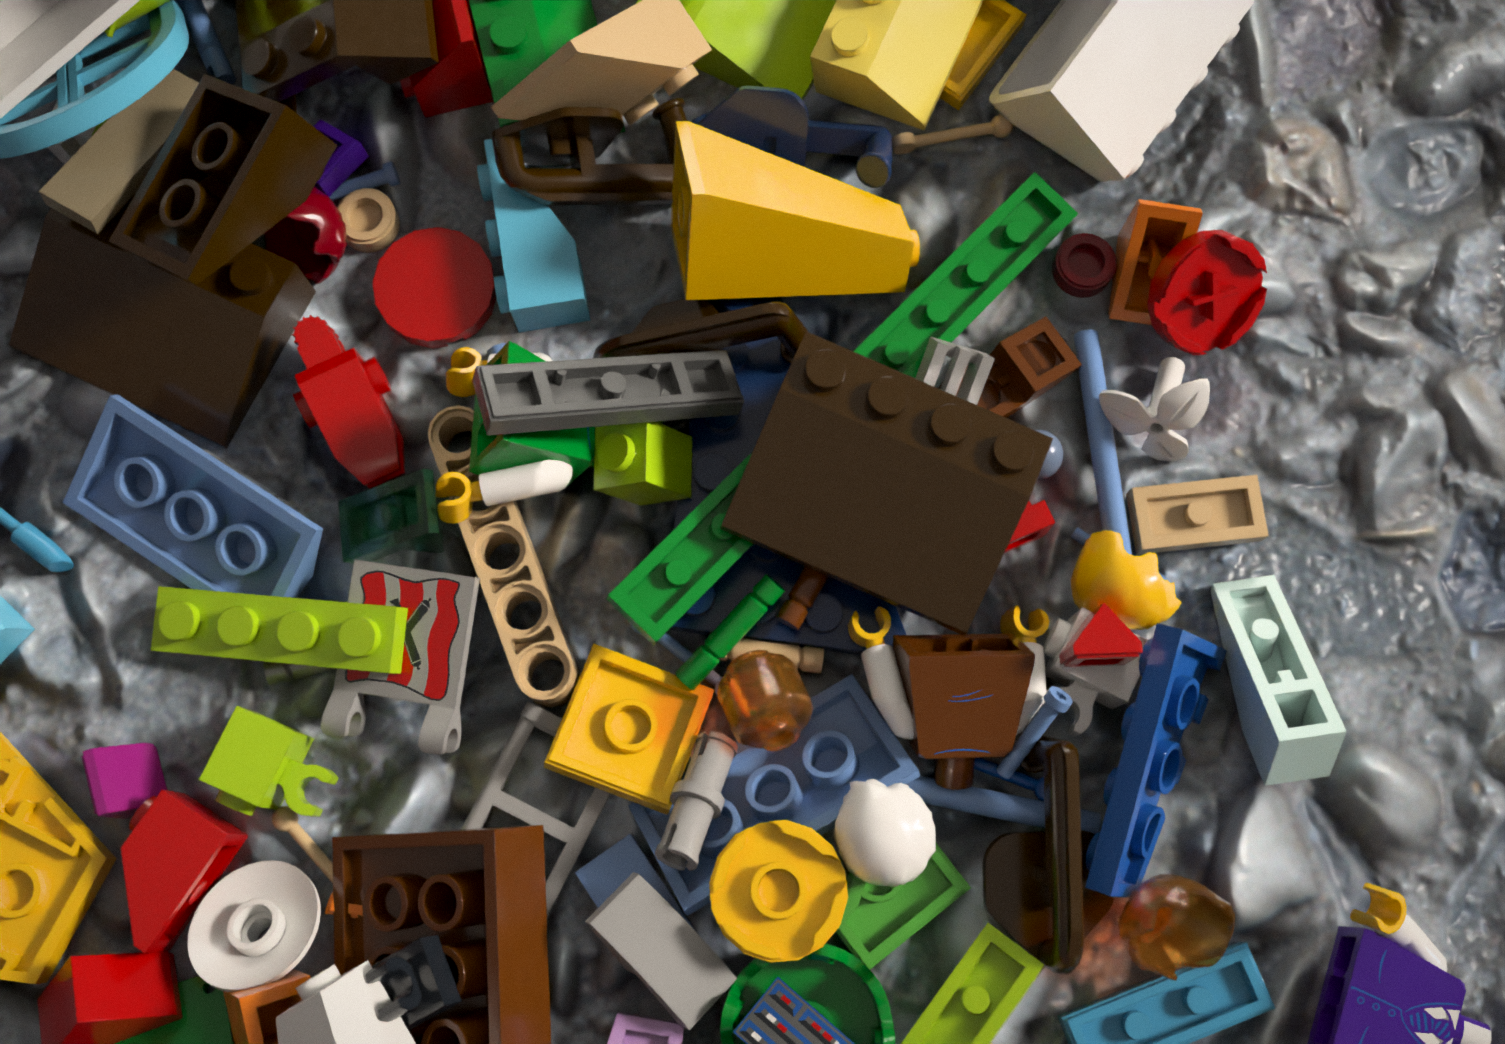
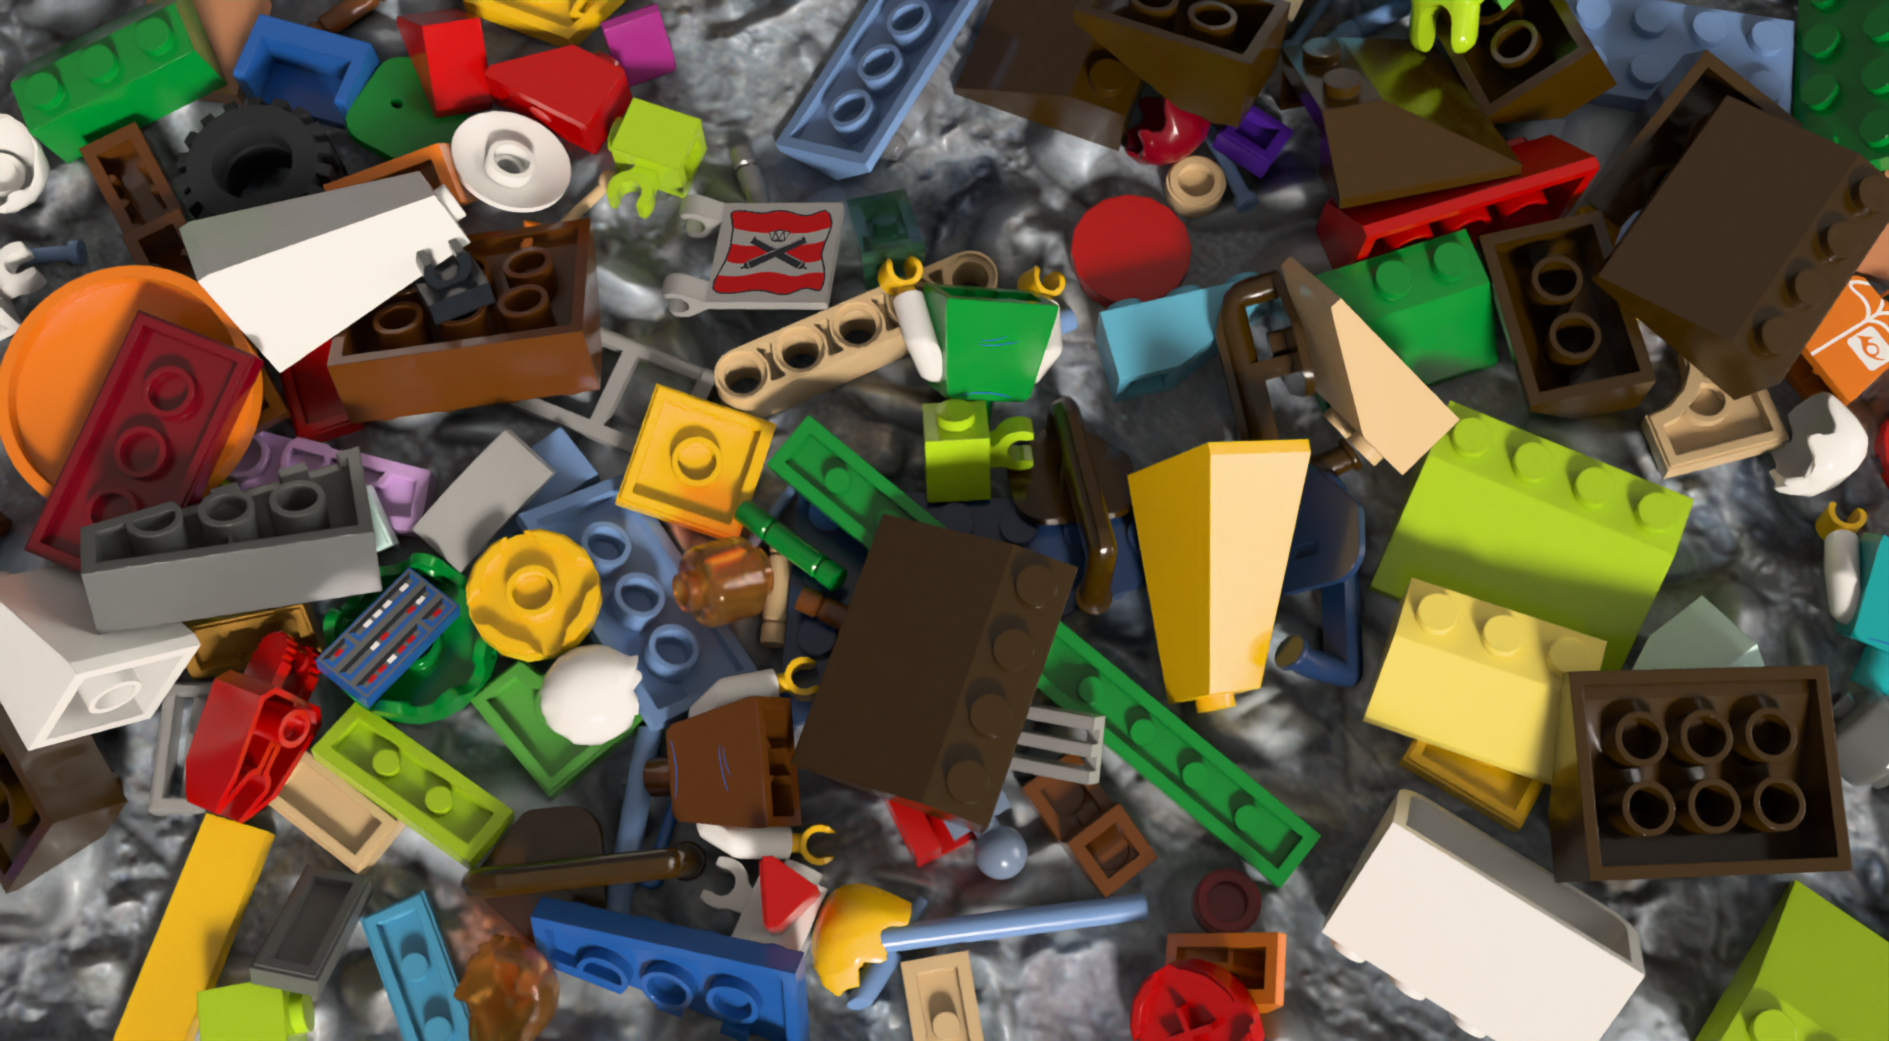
camera: 85 degrees right, 5 degrees down
lime plate [151,586,408,674] -> none
red hinge [292,315,405,489] -> none
dark grey plate [472,350,745,436] -> none
light grey pin [655,731,738,871] -> none
tan hinge [892,114,1013,155] -> none
medium blue piece [996,686,1073,779] -> none
white plant [1099,357,1210,461] -> none

